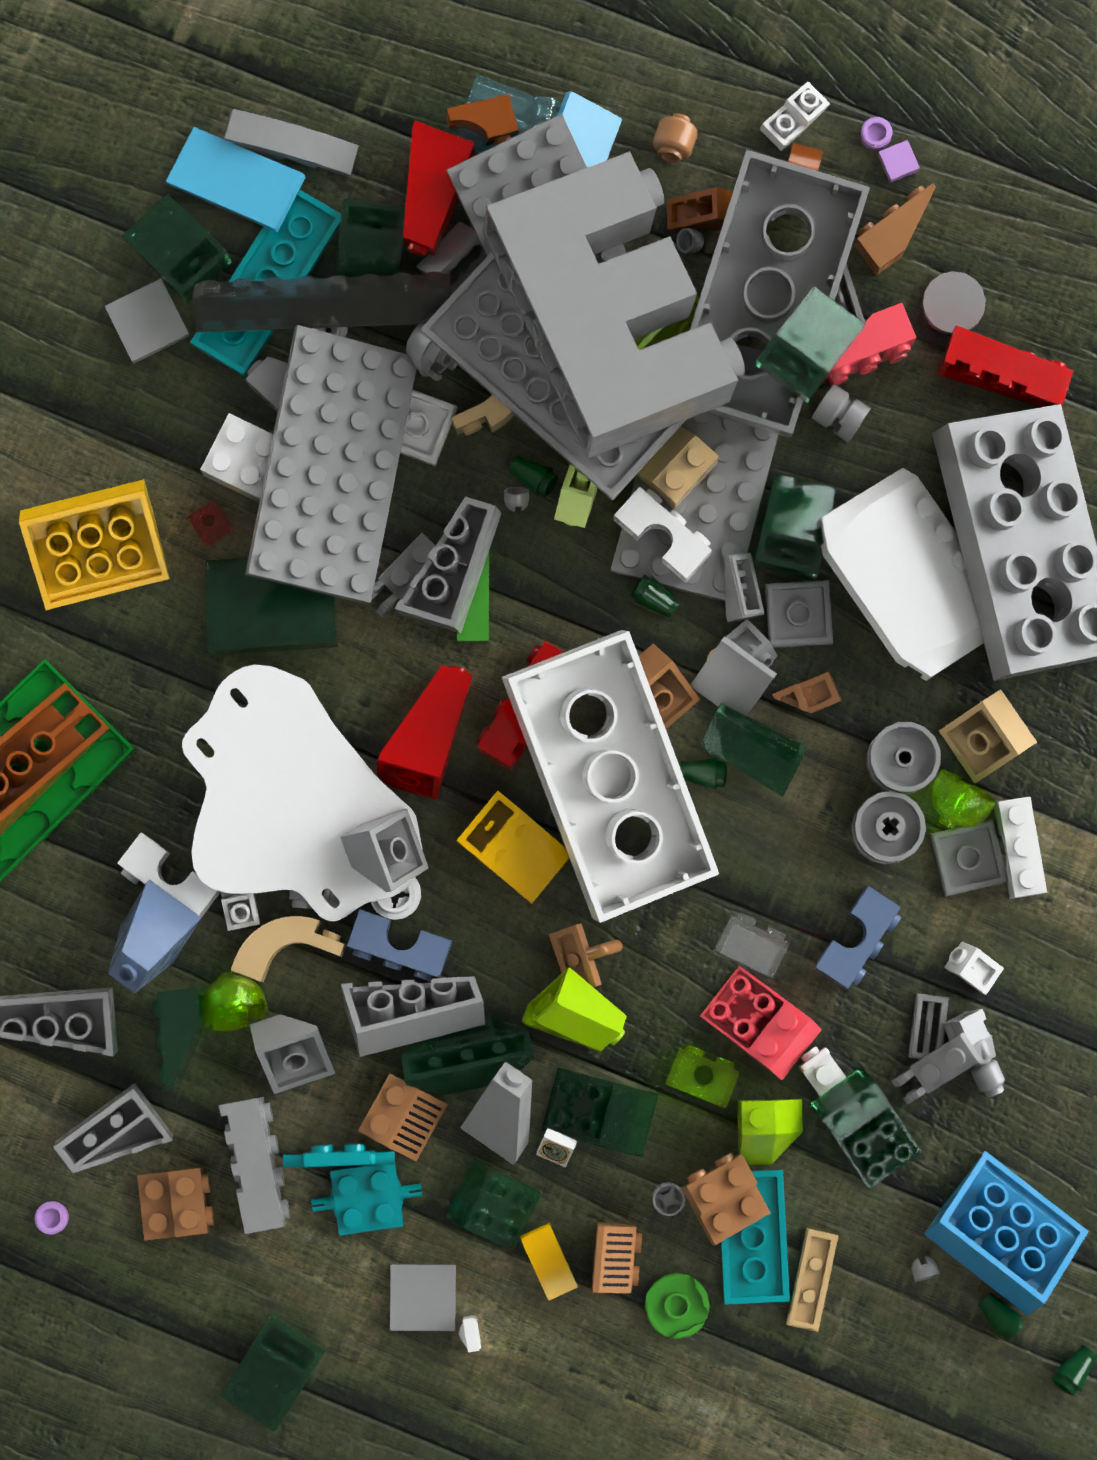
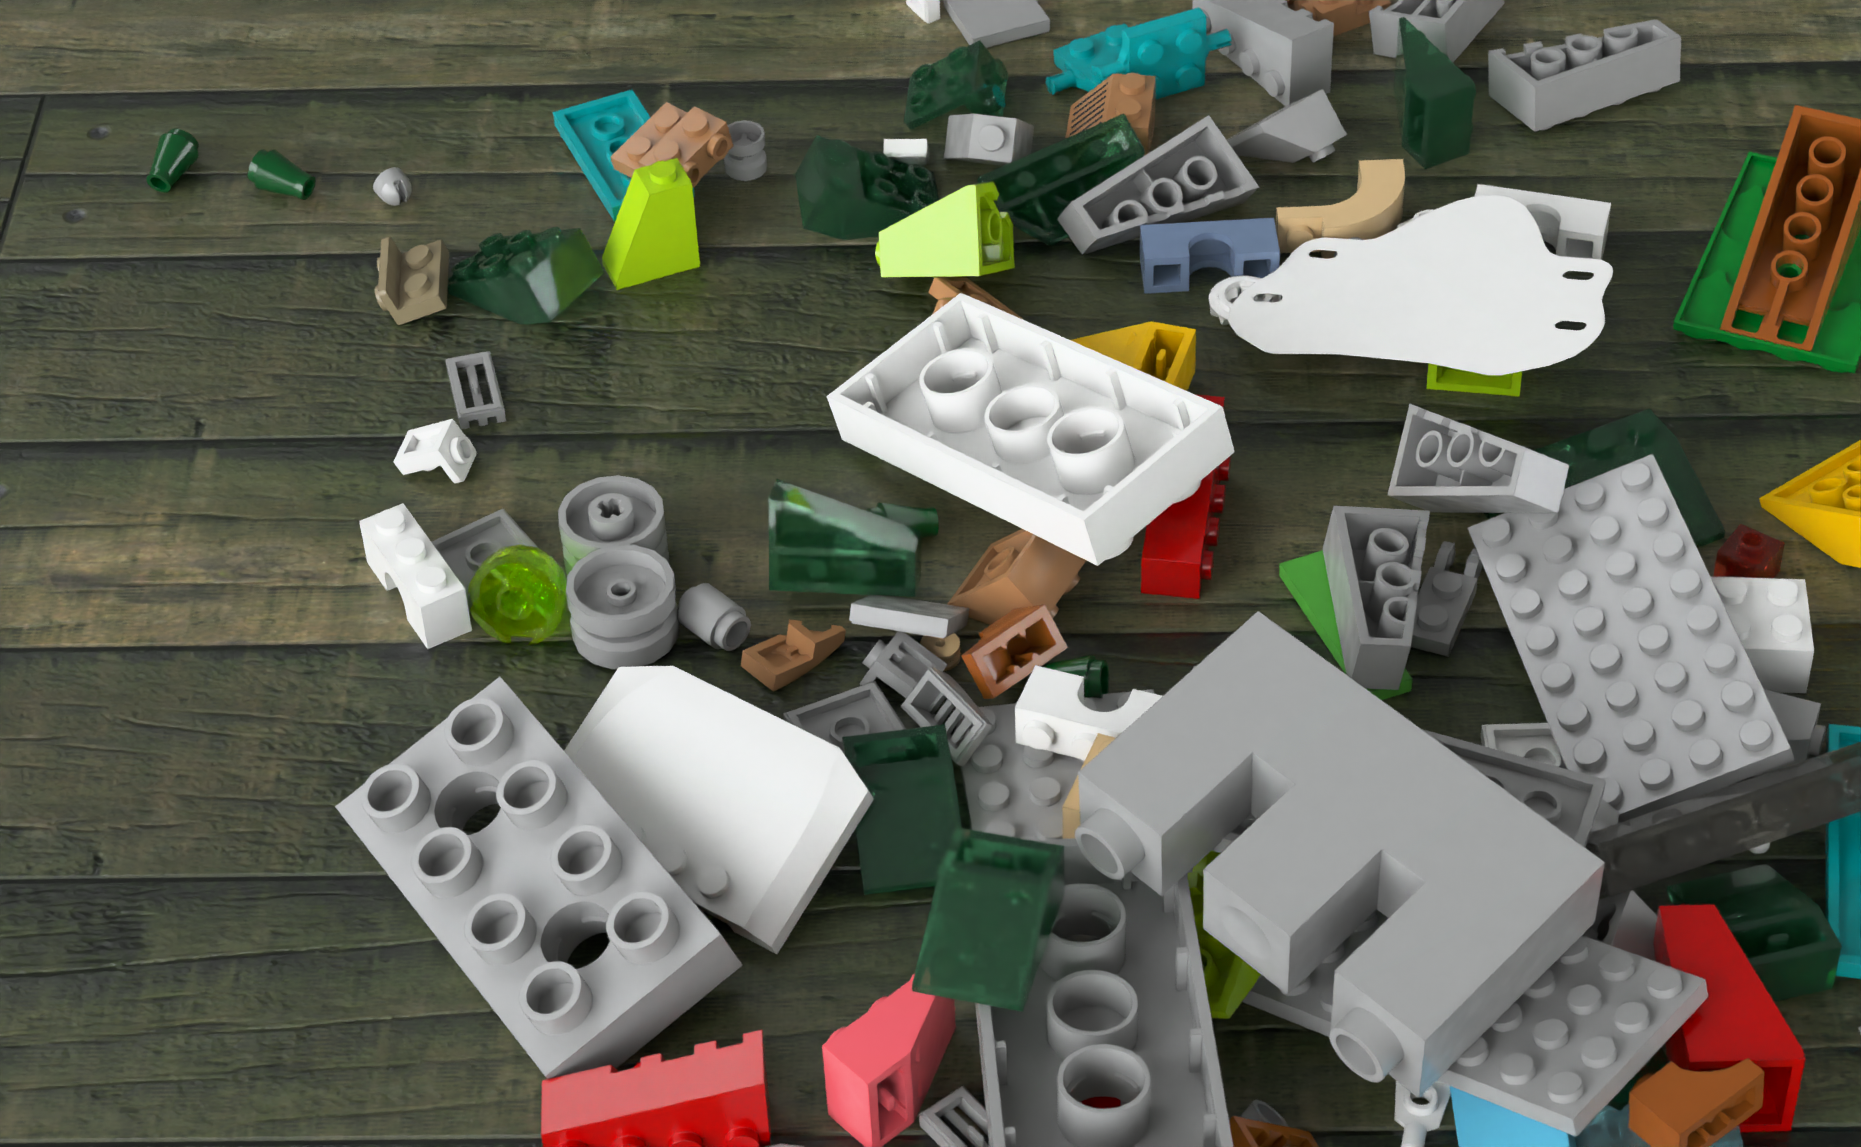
camera: 160 degrees right, 40 degrees down
sand blue slope [108,880,201,993] -> none
clear neon green cylinder [202,972,268,1031] -> none
light grey slope [340,808,429,892] -> none
red slope [376,665,473,800] -> none
yellow slope [520,1223,578,1301] -> none
medium nougat slope [591,1222,642,1293] -> none
bright green tile [644,1272,710,1339] -> none
clear neon green brick [664,1044,740,1108] -> none
coral slope [700,965,822,1080] -> none
clear brick [713,912,790,979] -> none
tan tile [786,1228,839,1332] -> none
white bracket [798,1046,847,1098] -> none
light grey wheel [811,384,871,443] -> none
sand blue arch [813,886,901,989] -> none
light grey hinge [891,1033,982,1104] -> none
dark azure slope [924,1151,1089,1316] -> none
tan slope [939,689,1037,784] -> none
light grey piece [943,1009,1005,1097] -> none
none -> dark tan bracket [375,236,449,326]
none -> light grey brick [678,583,751,651]
none -> dark orange arch [961,604,1068,699]
none -> light grey wedge [1387,404,1569,513]

